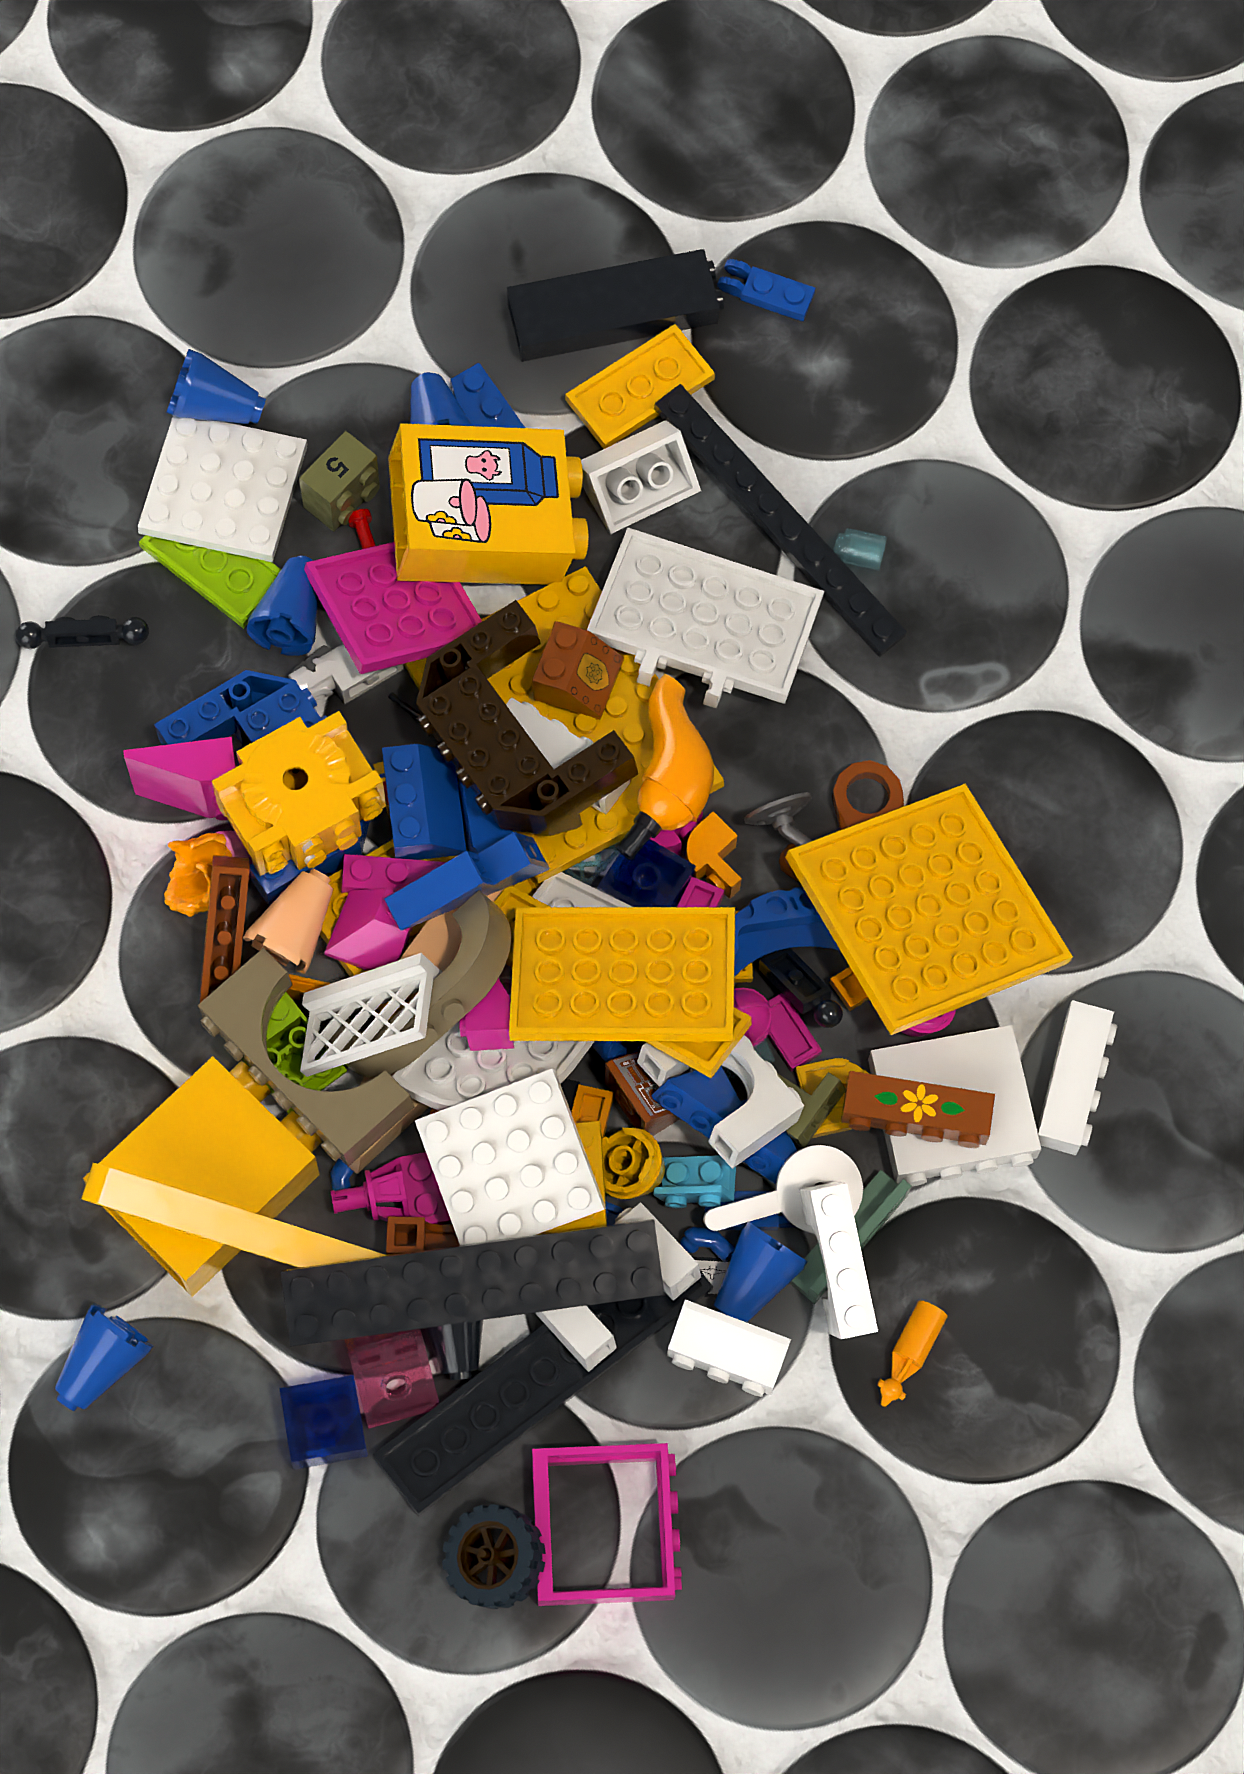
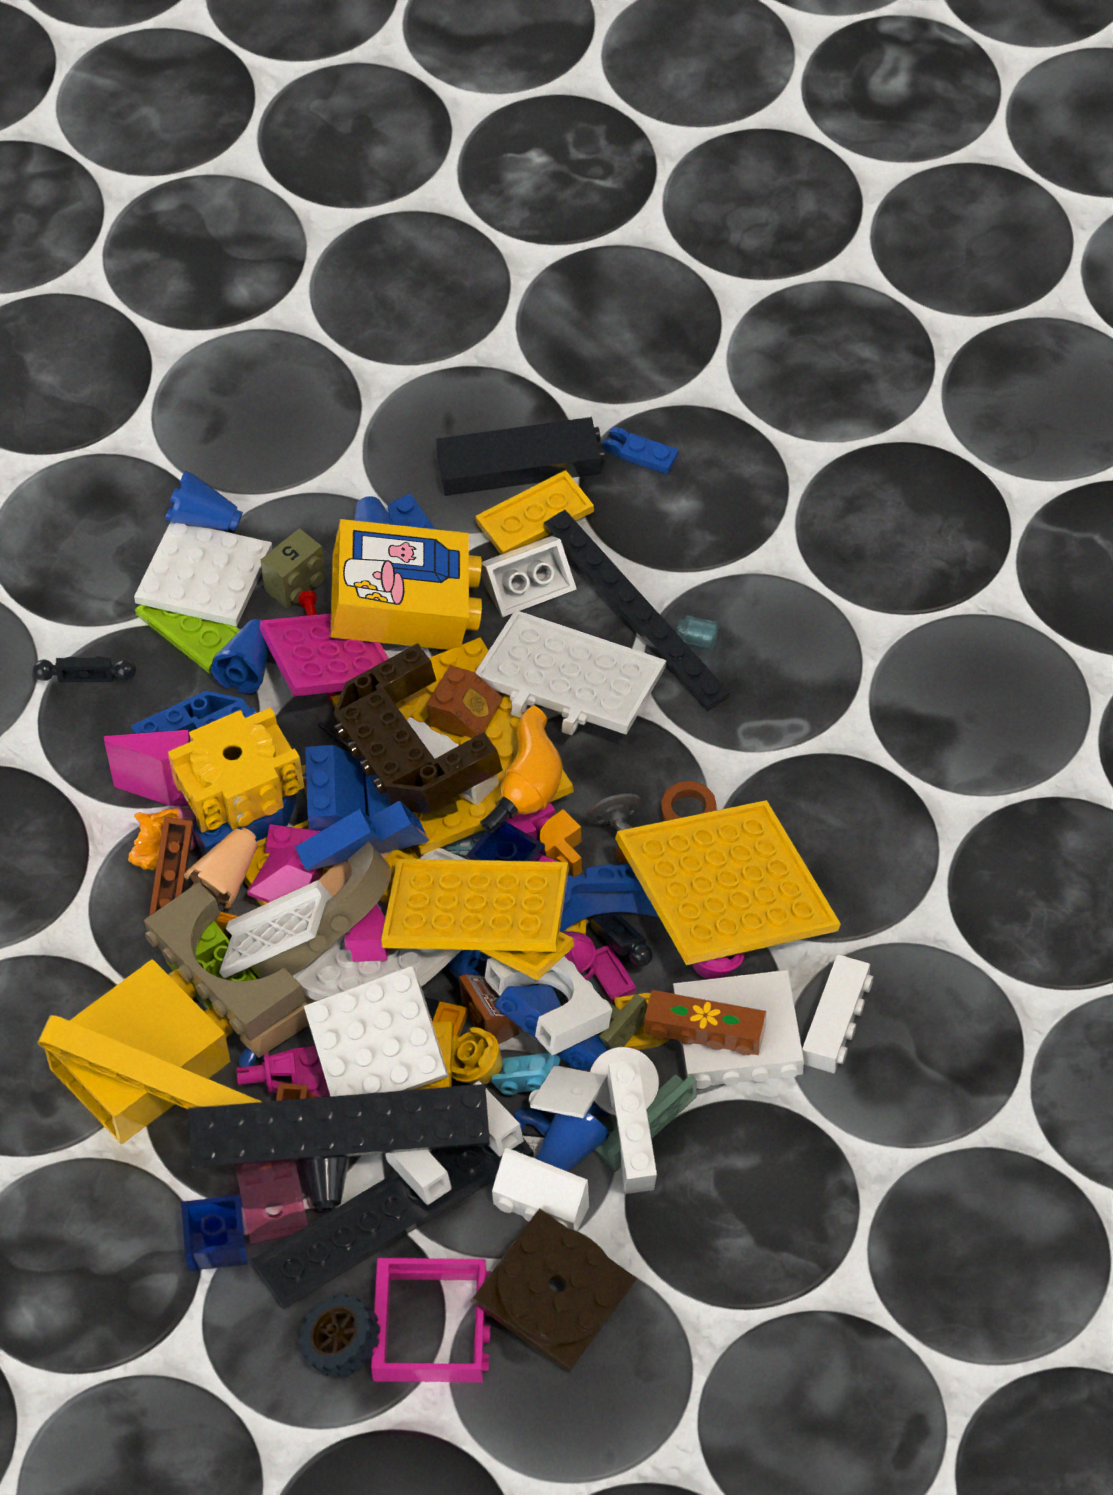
camera: 10 degrees right, 15 degrees down
blue cone [55,1303,154,1411] -> none
white plate [288,644,404,704] -> none
light orange plate [829,966,869,1012] -> none
light orange wheel [877,1300,948,1407] -> none
none -> dark brown piece [470,1208,637,1373]
none -> white piece [530,1065,607,1118]

